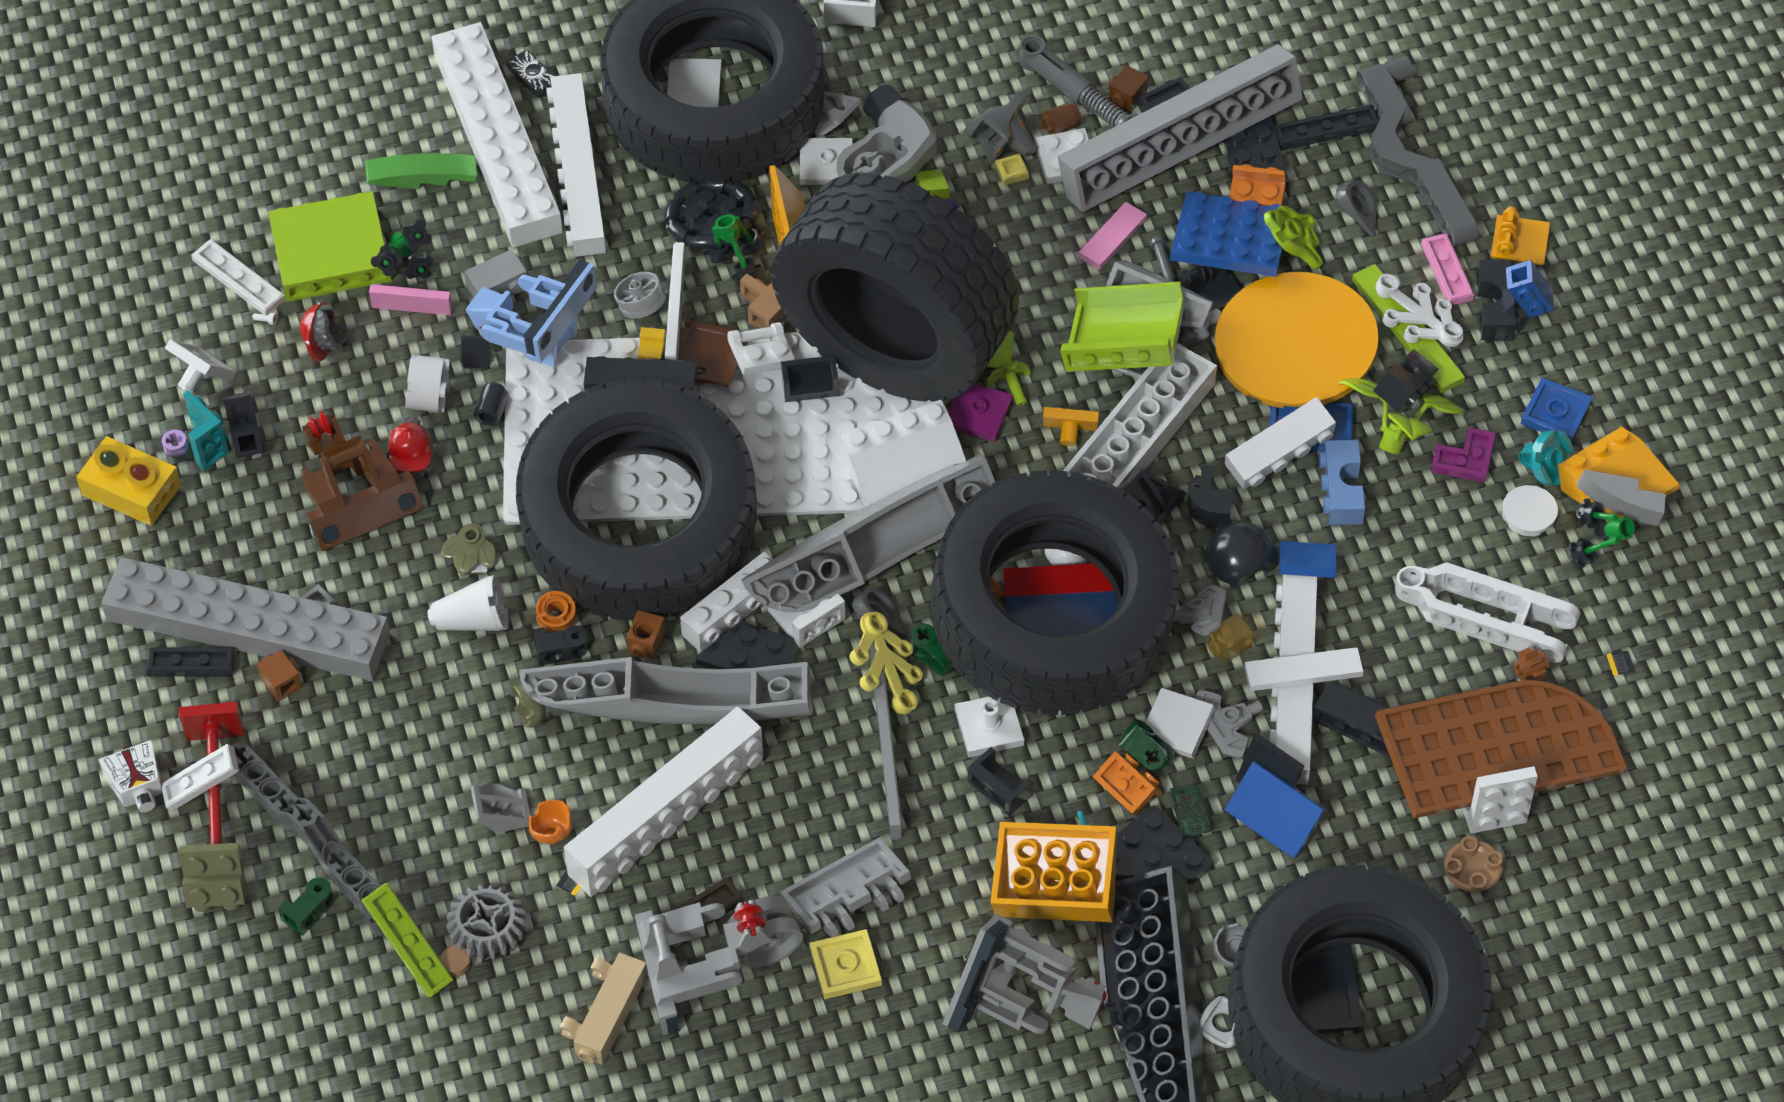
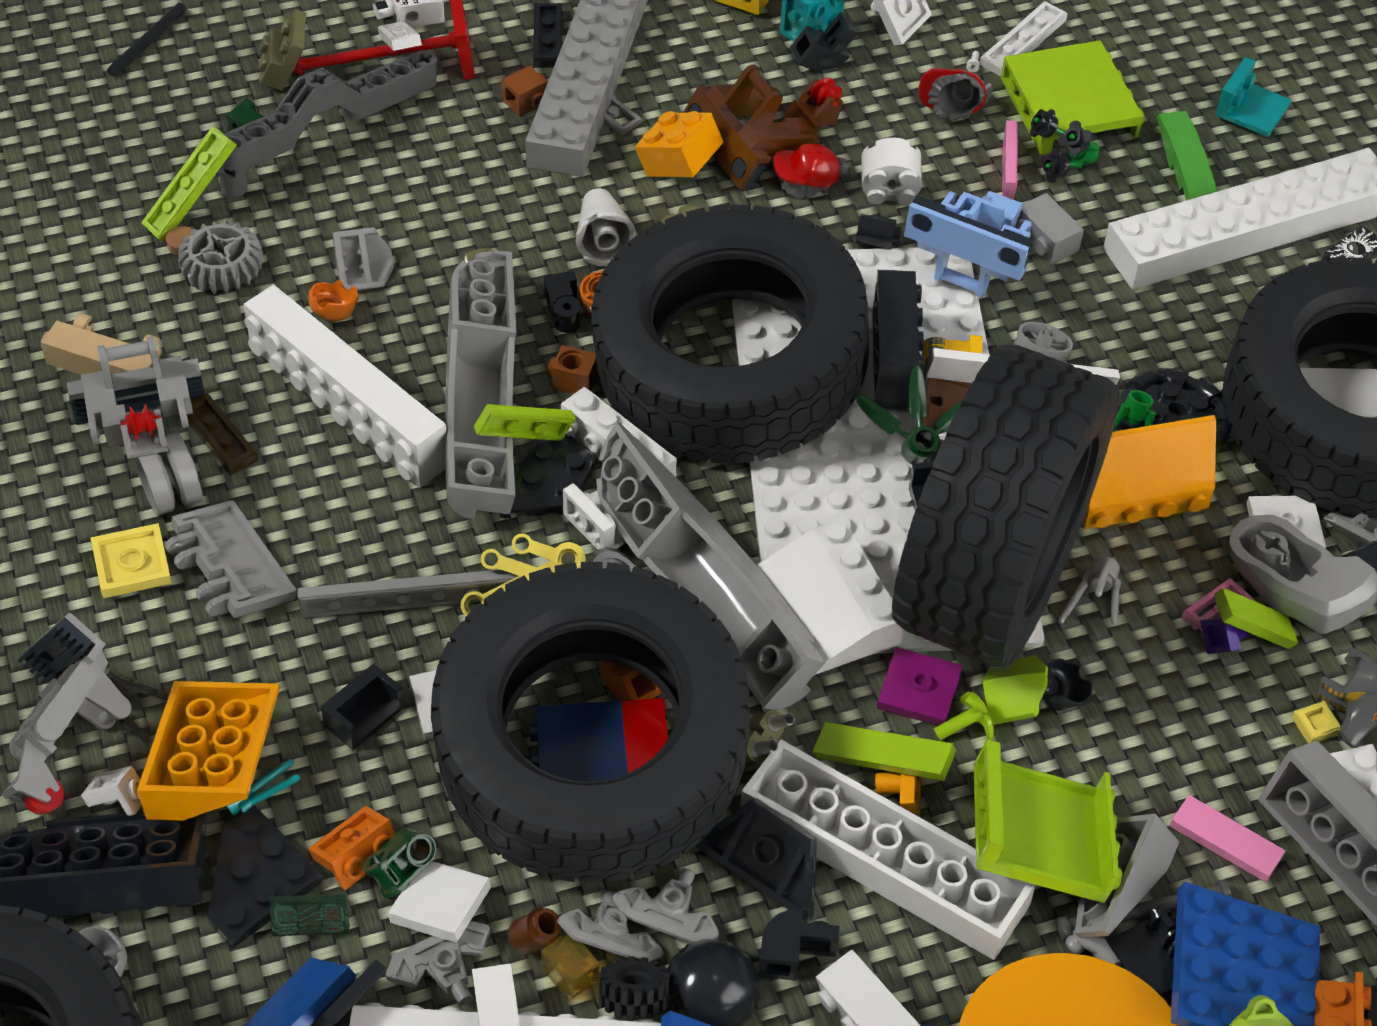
camera: 85 degrees right, 5 degrees down
white brick [546,73,606,257] -> none
none -> white bracket [81,765,141,816]
none -> black bar [107,2,186,77]
none -> lime tile [474,404,576,441]
none -> reddish brown brick [508,907,561,955]
none -> black tyre [599,956,669,1020]
none -> light grey piece [613,868,719,943]
none -> light orange brick [634,111,724,177]
none -> lime tile [812,722,957,781]
none -> dark green plant [857,365,963,465]
none -> teal bracket [1215,57,1291,137]

